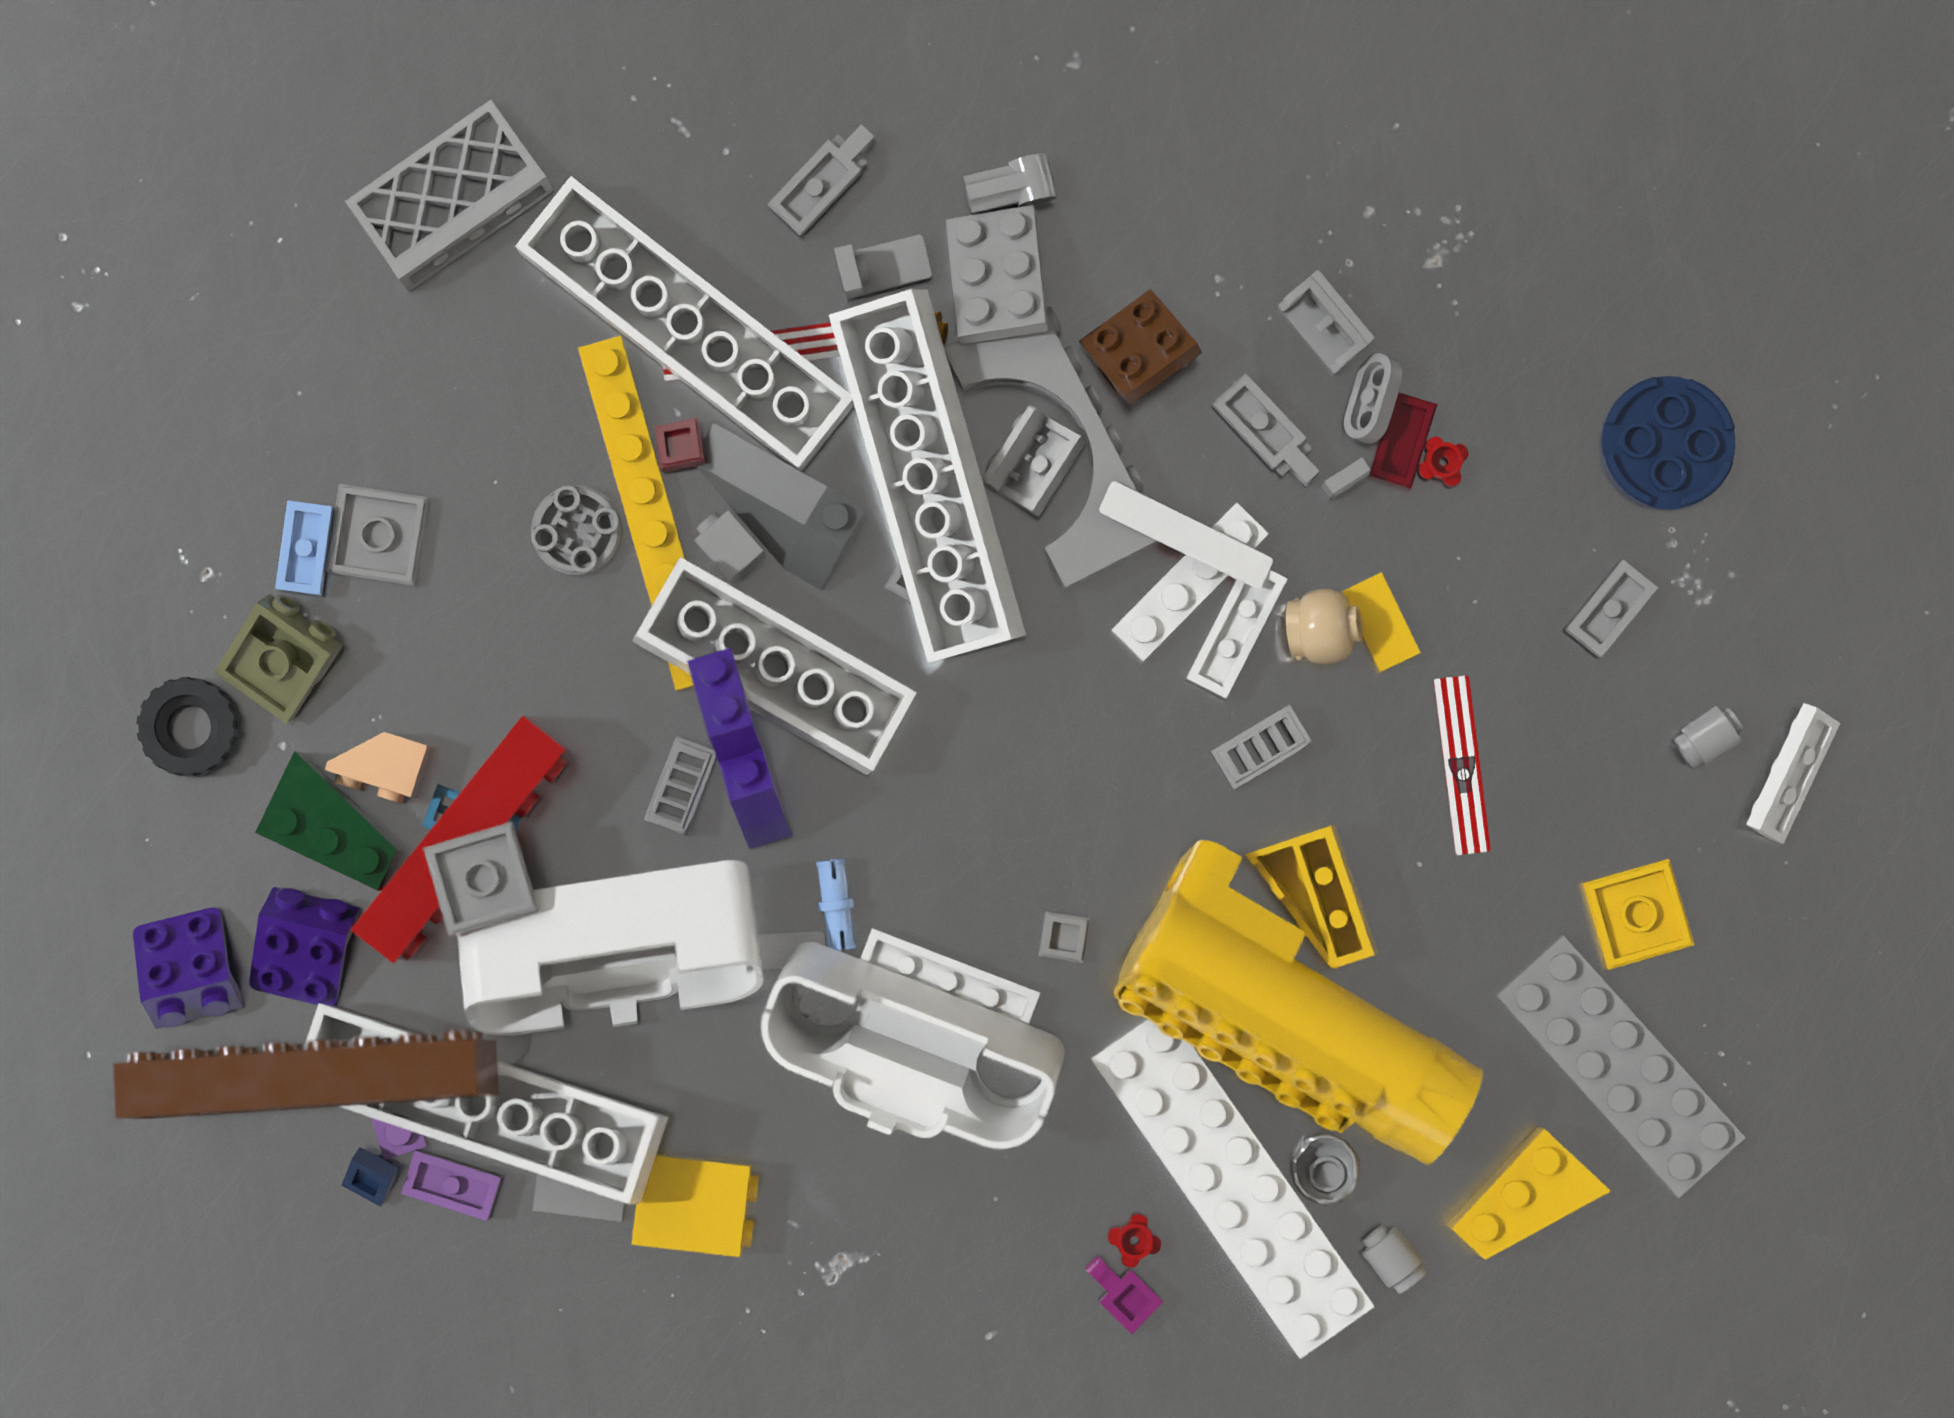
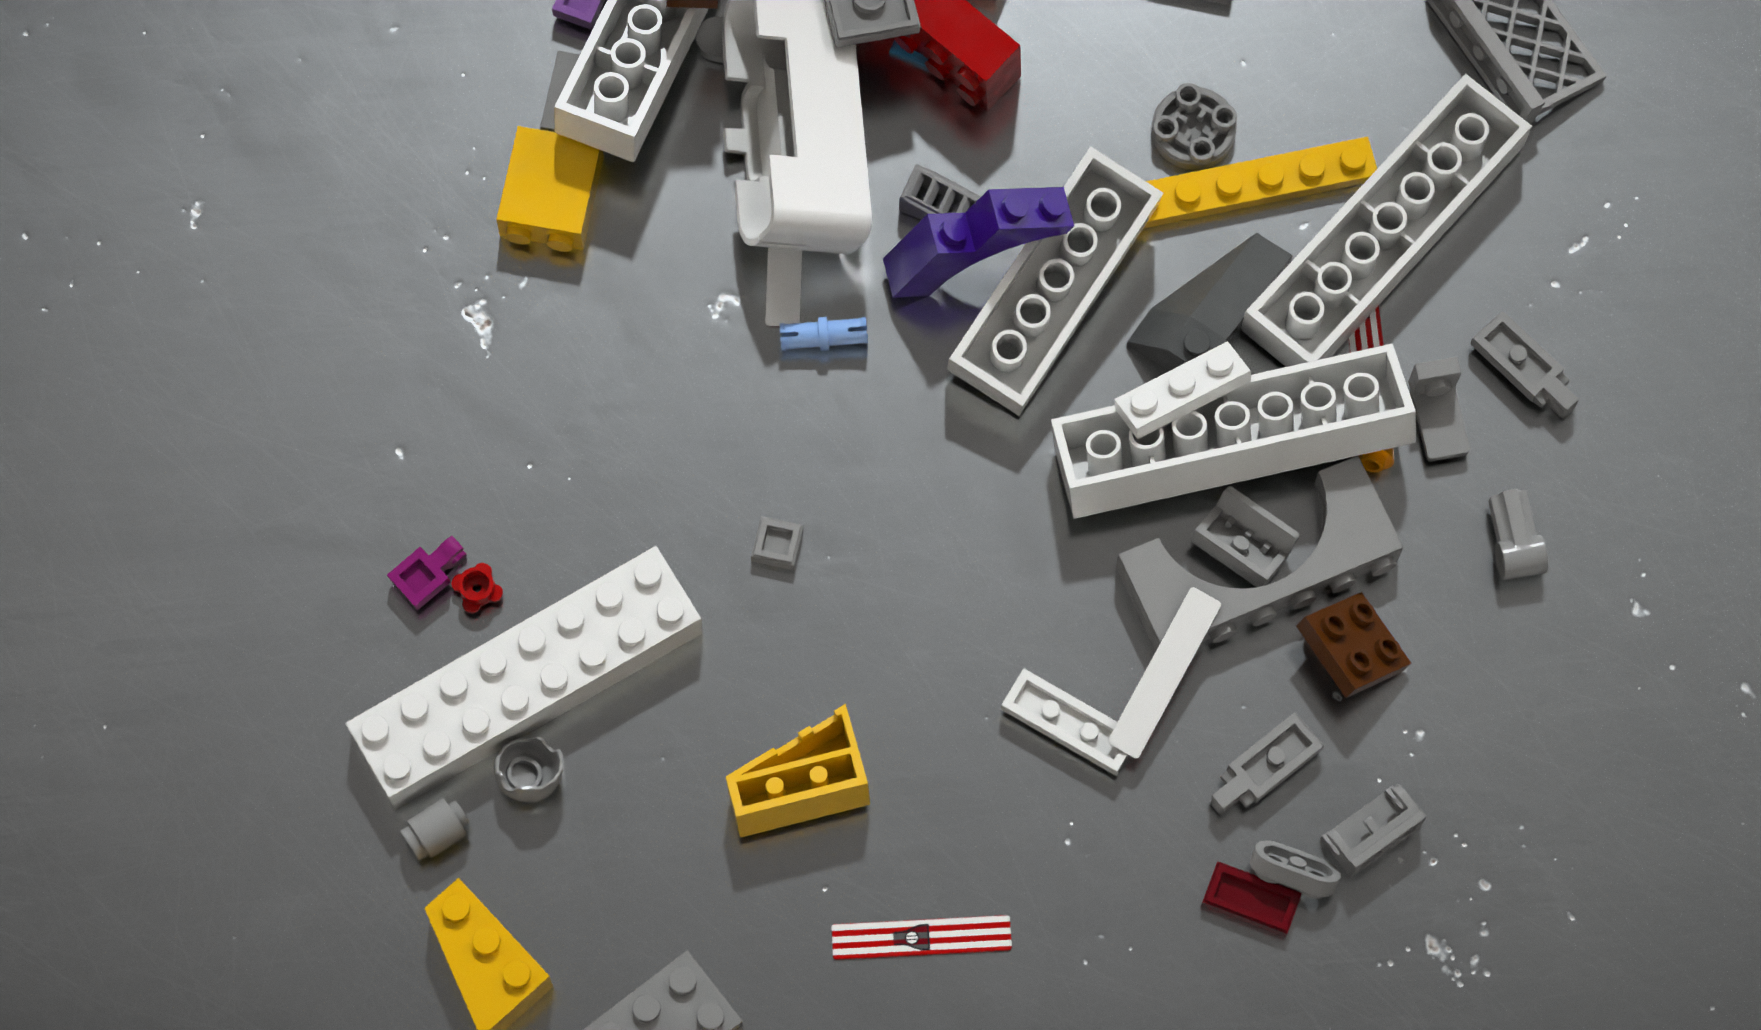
camera: 90 degrees right, 15 degrees down
dark red tile [654,418,707,472] -> none
light grey brick [694,511,766,584] -> none
white piece [761,942,1065,1149] -> none
white plate [860,928,1040,1024] -> none
light grey plate [946,205,1049,345] -> none
white plate [1111,503,1269,662] -> none
yellow piece [1114,840,1483,1165] -> none
light grey slope [1211,705,1312,790] -> none
tan piece [1286,589,1362,664] -> none
light grey tile [1321,457,1371,499] -> none
yellow tile [1341,572,1421,673] -> none
red plate [1418,436,1469,487] -> none
none -> white plate [1114,341,1251,439]

